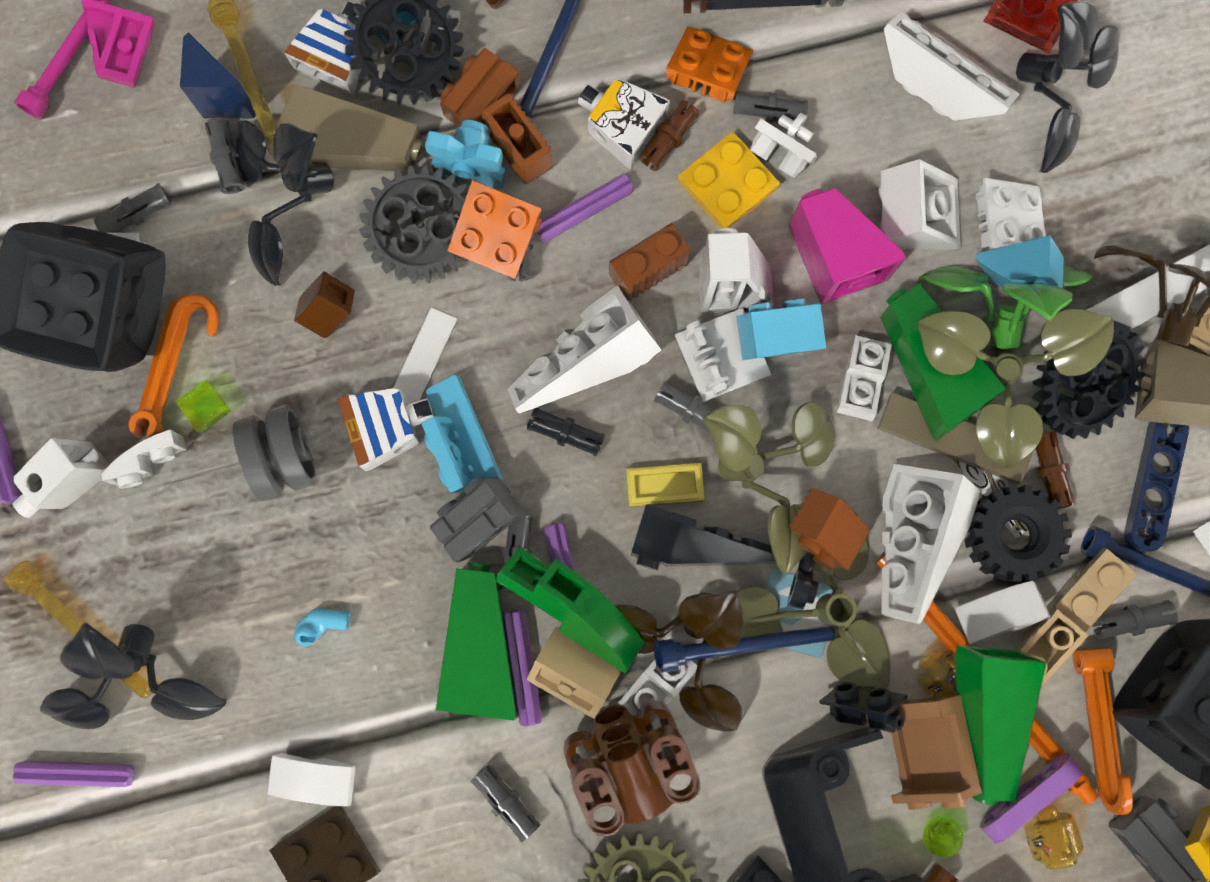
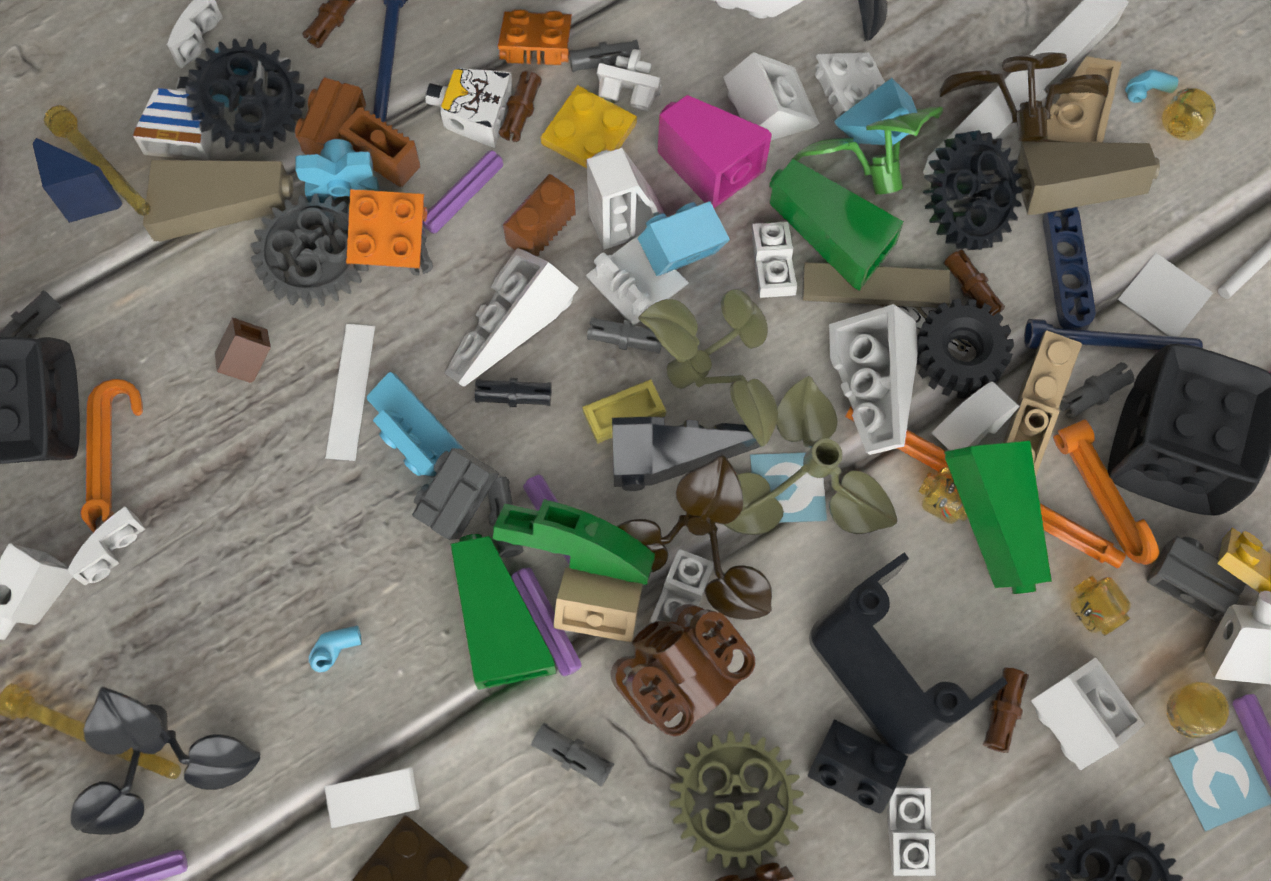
camera: 20 degrees left, 10 degrees down
clear neon green plate [175,379,232,433] -> none
dark grey pin [205,117,245,194] -> none
dark grey wheel [233,404,316,501] -> none
black plant [236,121,334,286] -> none
torso [337,388,434,471] -> none
dark blue piece [654,626,836,673] -> none
black plate [787,552,819,610] -> none
dark orange brick [789,488,870,570] -> none
black hinge [819,682,908,733] -> none
medium nougat panel [891,695,982,810] -> none
olive plant [918,309,1114,468] -> none
clear neon green plate [923,816,964,858] -> none
medium lavender beam [980,753,1084,843] -> none

